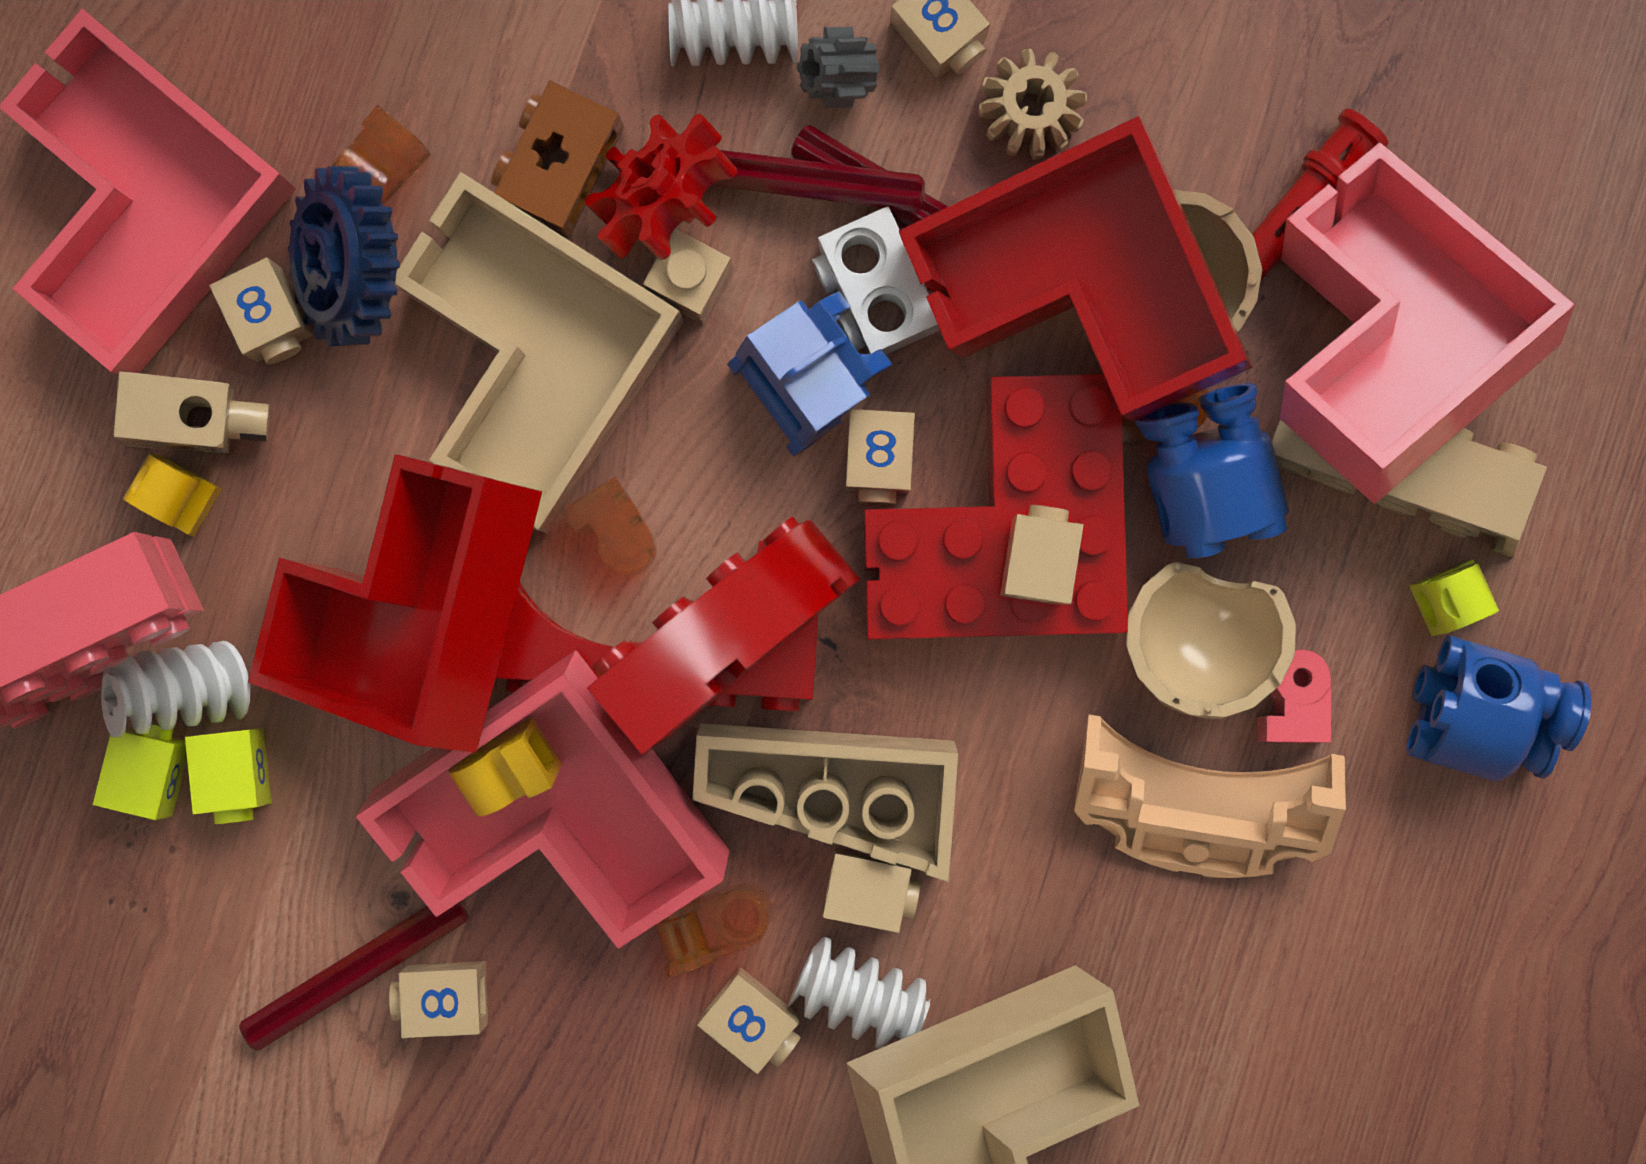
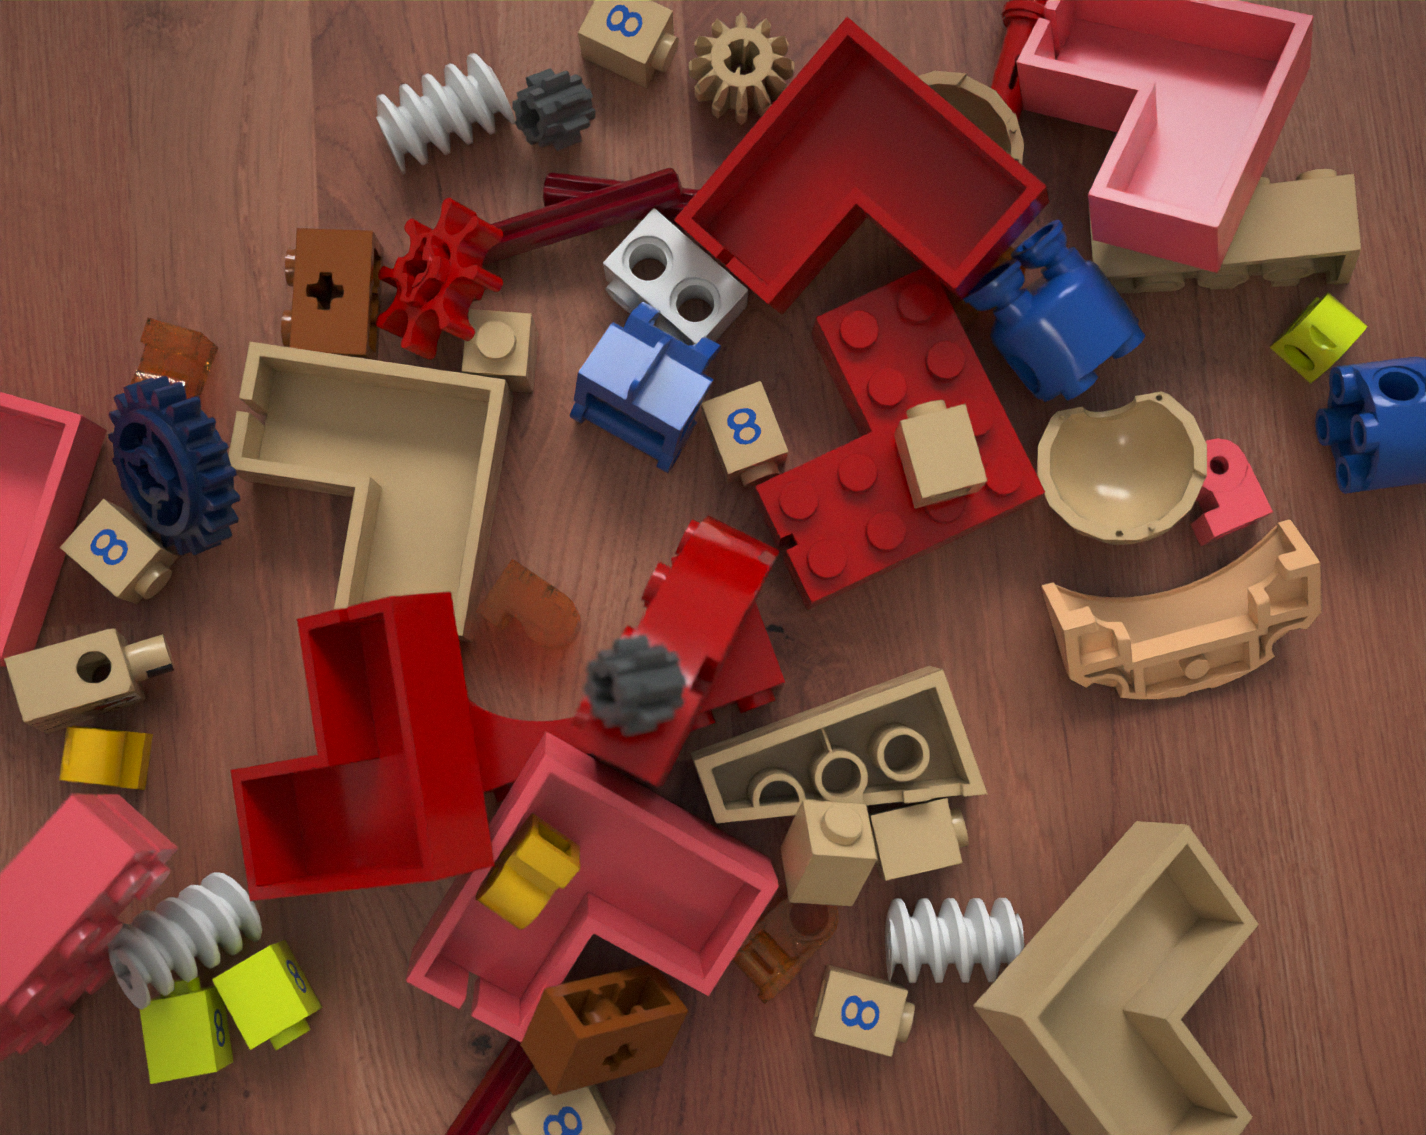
camera: 25 degrees left, 5 degrees down
none -> dark orange brick [521,964,688,1096]
none -> dark grey gear [583,635,687,736]
none -> tan brick [780,800,877,906]

